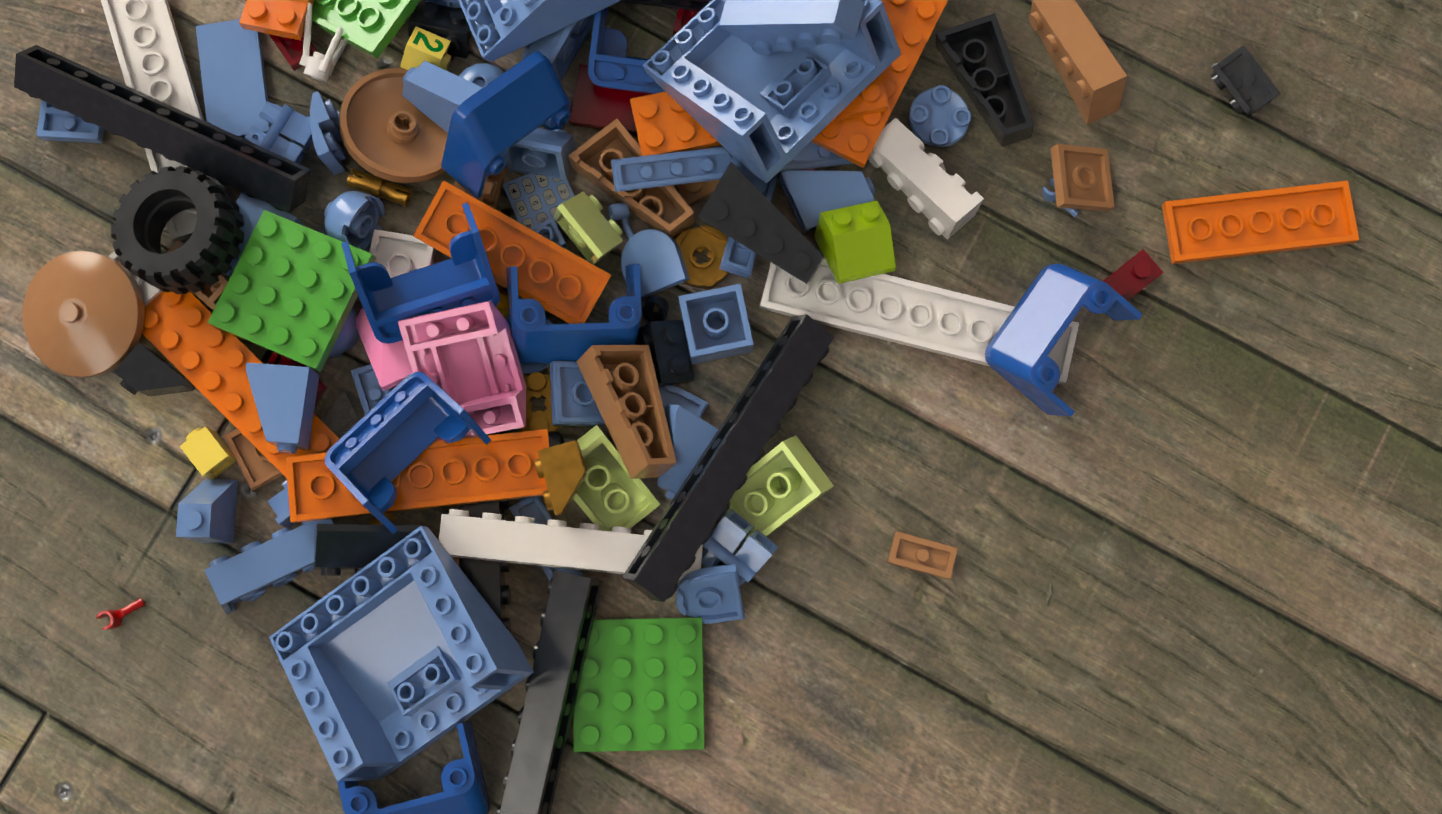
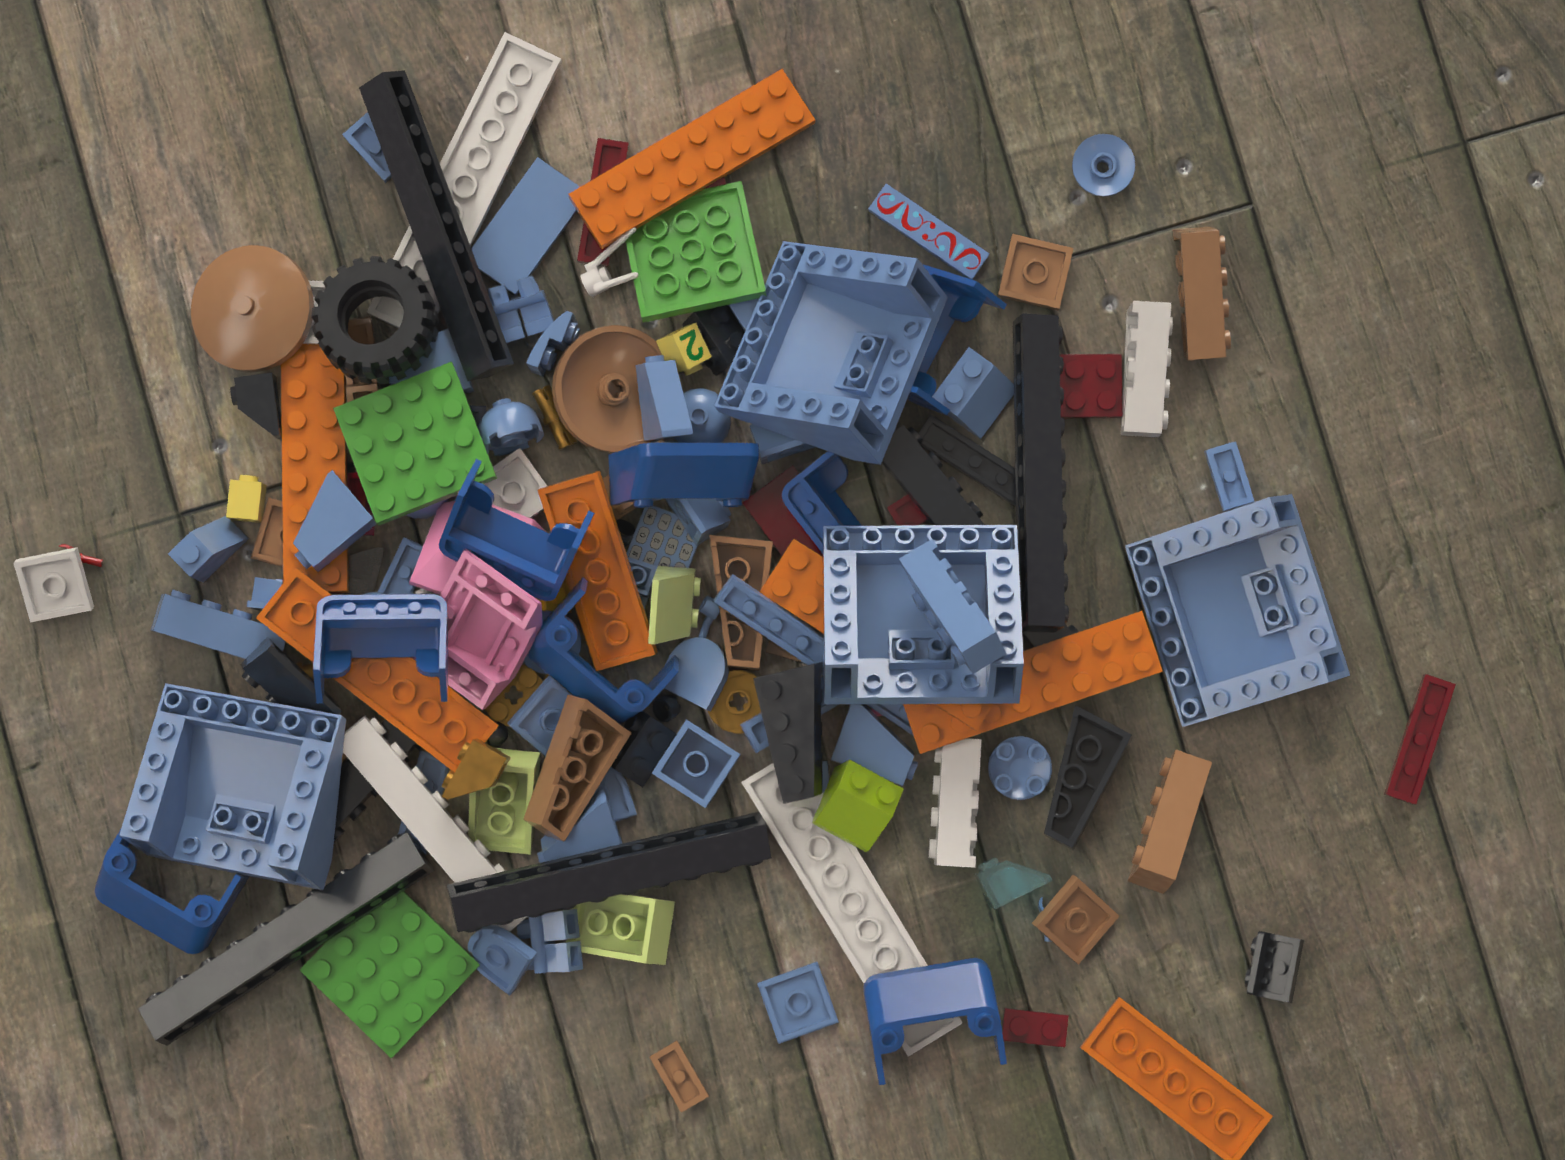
camera: 45 degrees right, 5 degrees up
none -> white plate [14,547,94,623]
none -> medium blue tile [757,962,839,1044]
none -> clear light blue slope [974,857,1053,910]

